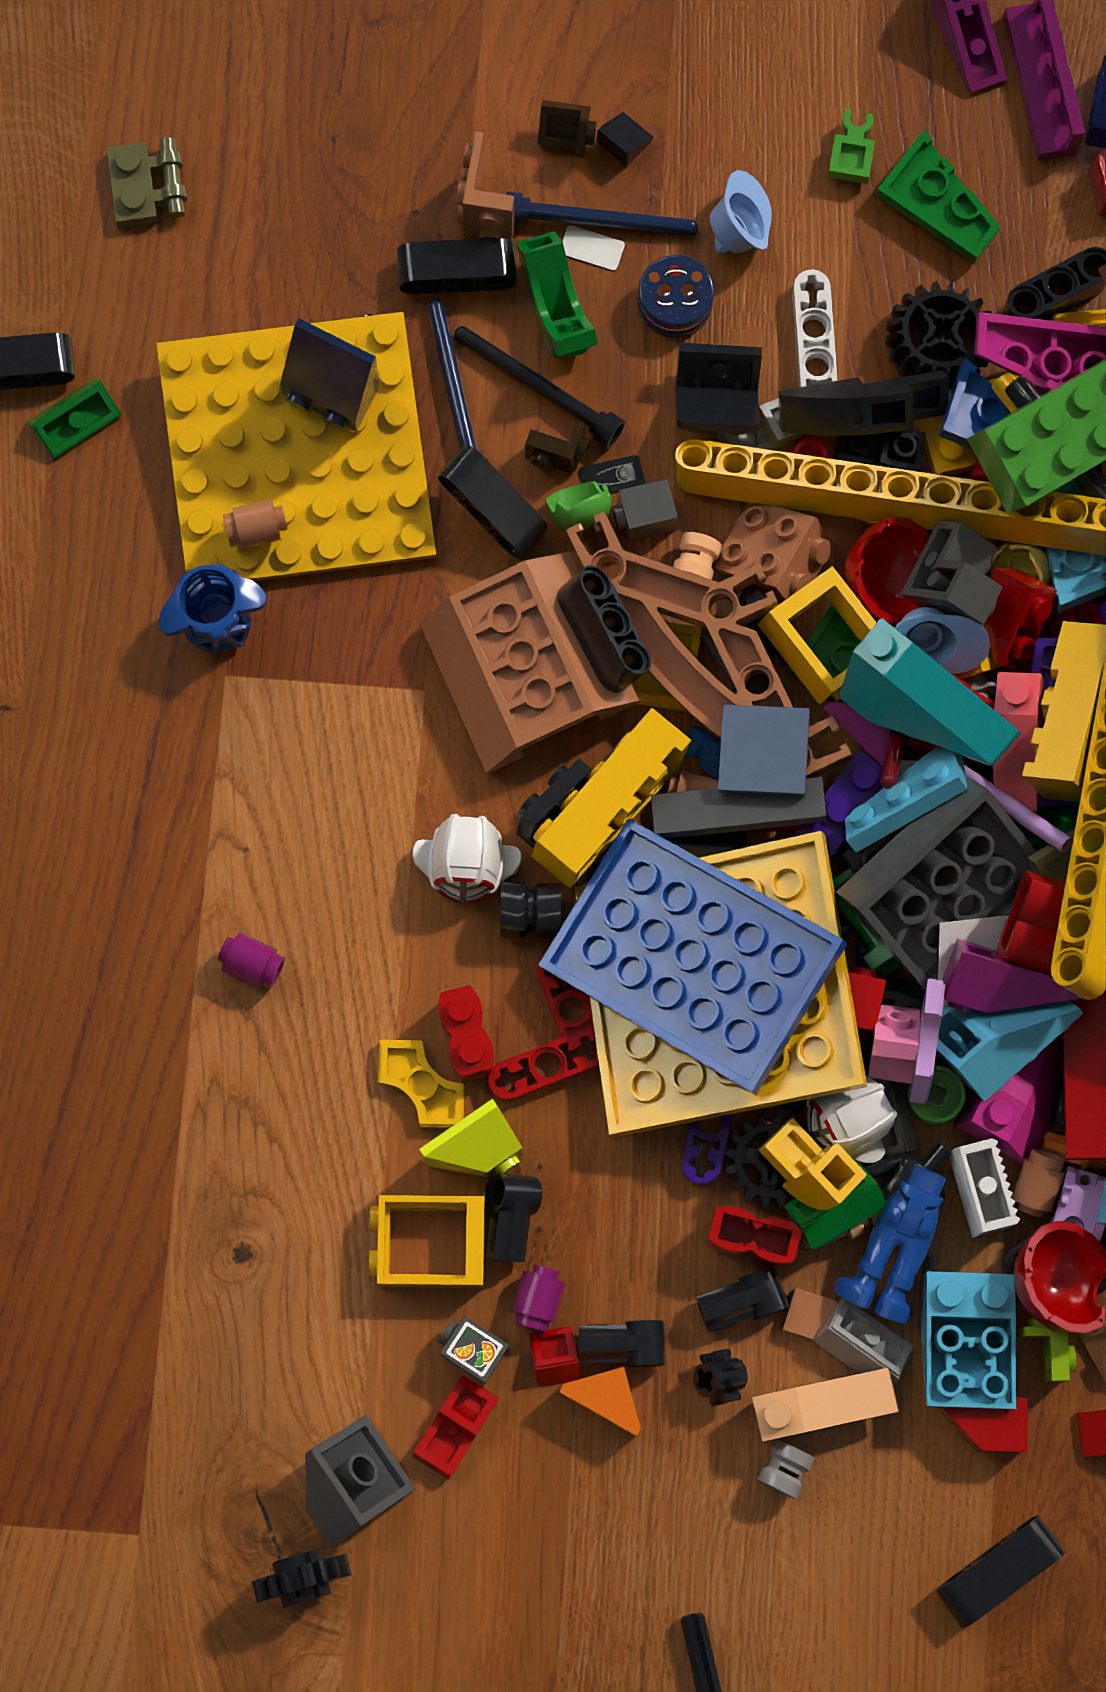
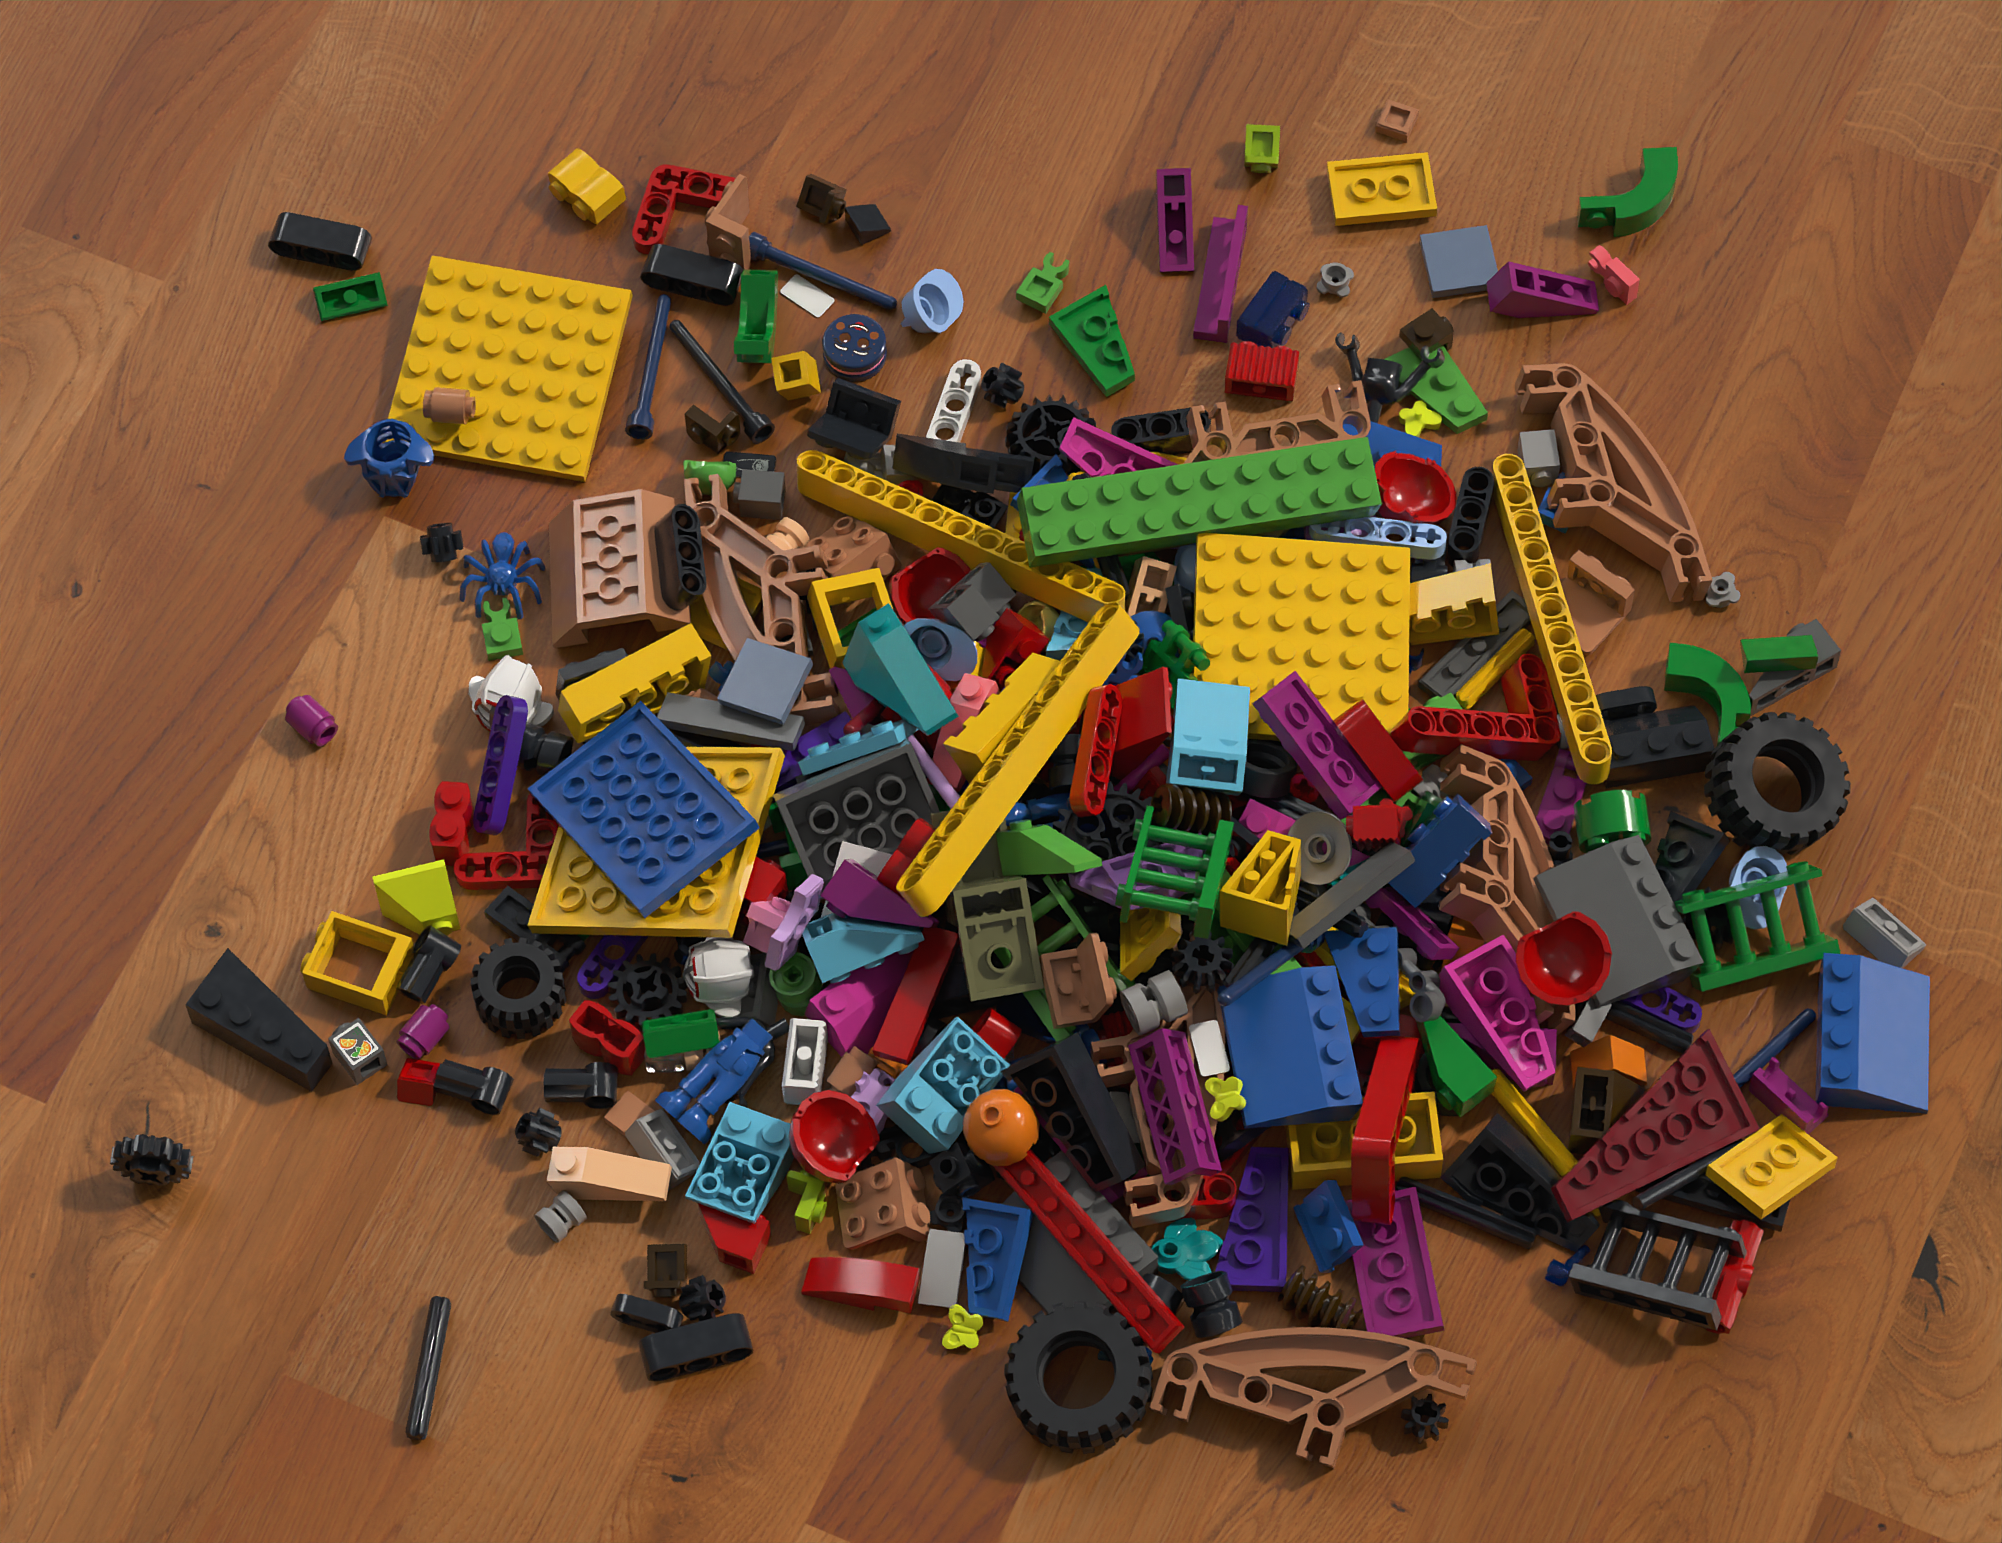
camera: 25 degrees right, 15 degrees down
olive plate [106,137,187,228] -> none
slope [280,318,379,431] -> none
dark grey slope [305,1415,416,1548] -> none
yellow tile [378,1040,465,1129] -> none
red slope [412,1375,499,1480] -> none
black beam [436,444,548,559] -> none
orange slope [558,1367,641,1437] -> none
yellow brick [759,1117,867,1211] -> none
none -> black wedge [185,948,333,1092]
none -> black gear [420,523,464,563]
none -> blue animal [460,532,545,619]
none -> black tyre [471,938,566,1039]
none -> dark purple beam [473,695,528,836]
none -> bright green plate [482,598,523,661]
none -> black plate [484,885,586,973]
none -> yellow brick [548,148,626,224]
none -> black beam [610,1294,684,1333]
none -> red beam [632,164,736,254]
none -> dark brown bracket [644,1244,687,1297]
none -> black gear [679,1275,726,1322]
none -> yellow brick [771,351,821,401]
none -> black gear [981,363,1024,409]

